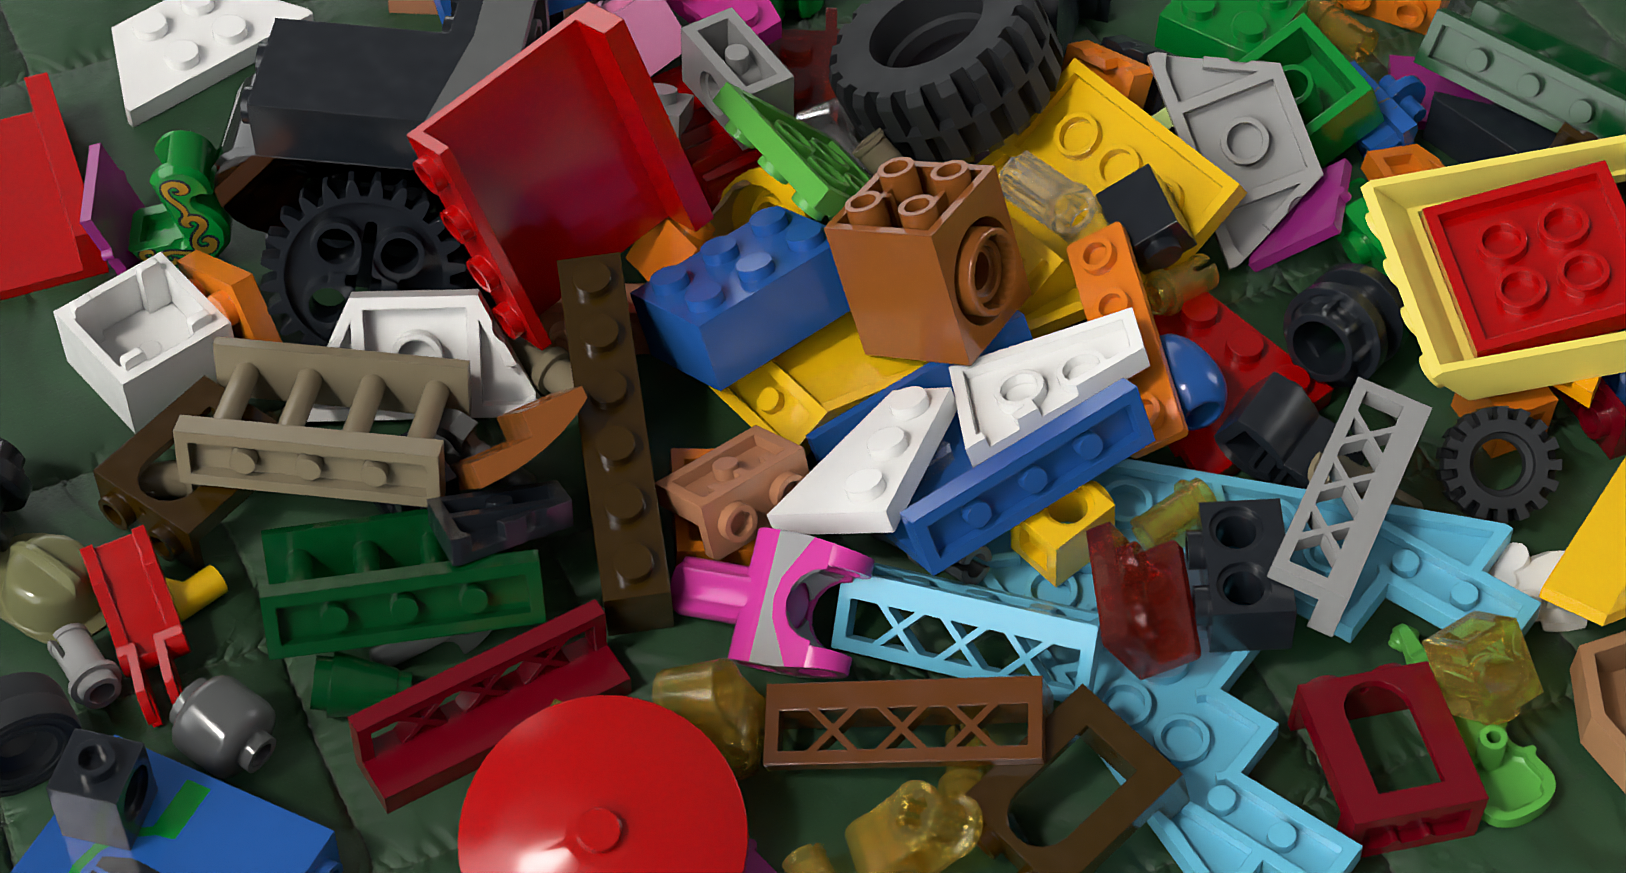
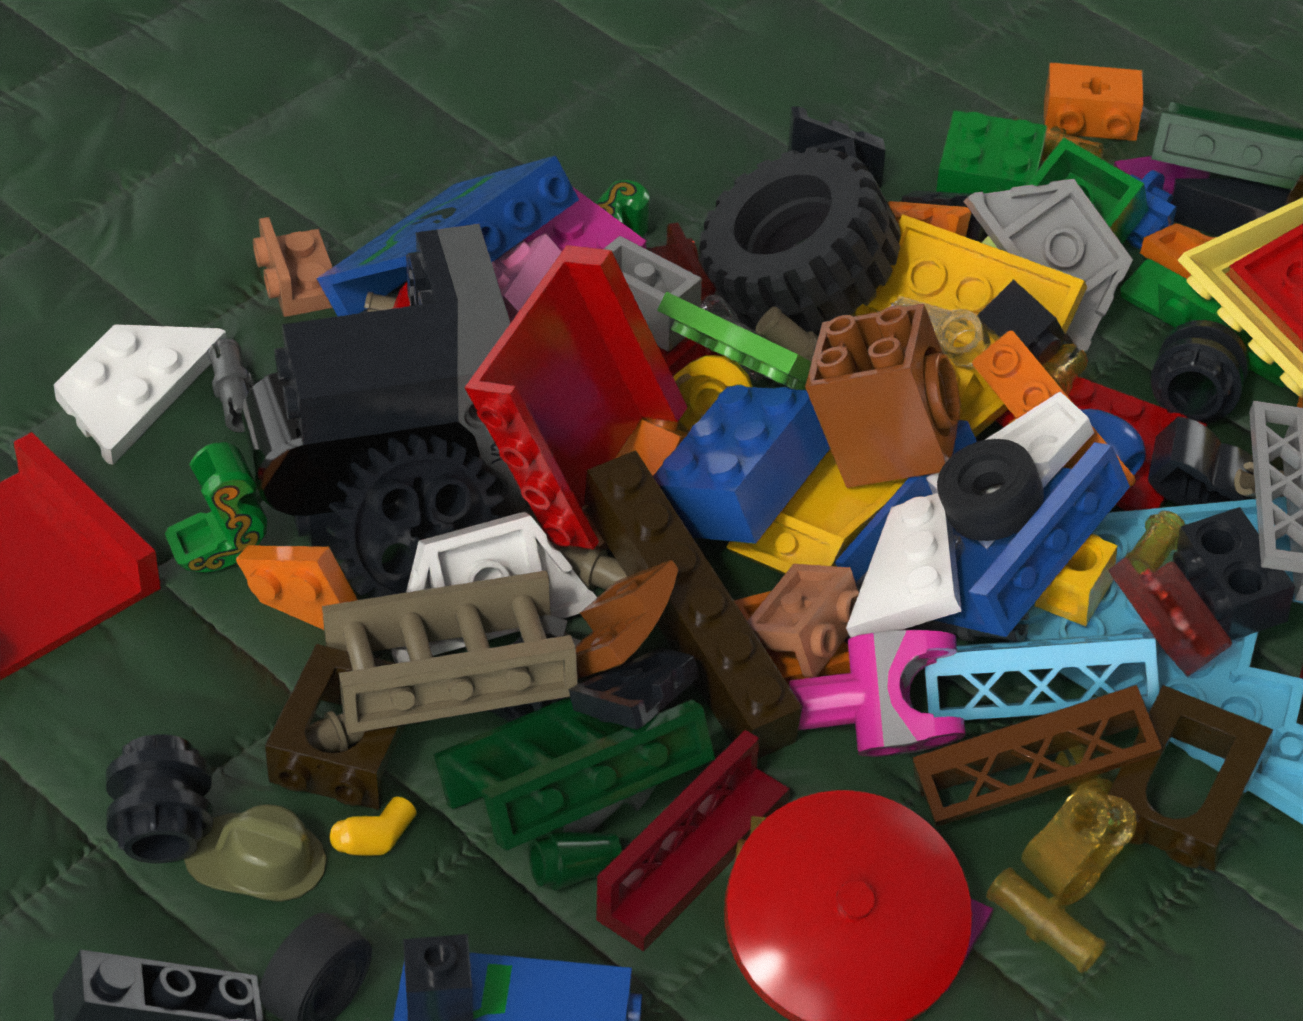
camera: 20 degrees left, 5 degrees down
light grey pin [47,623,122,709] -> none
white container [53,252,234,434] -> none
red arm [79,524,192,728] -> none
magenta piece [80,143,145,275] -> none
dark grey head [169,675,277,779] -> none
clear yellow piece [652,658,766,779] -> none
magenta piece [1248,158,1352,272] -> none
none -> black tyre [937,439,1044,541]

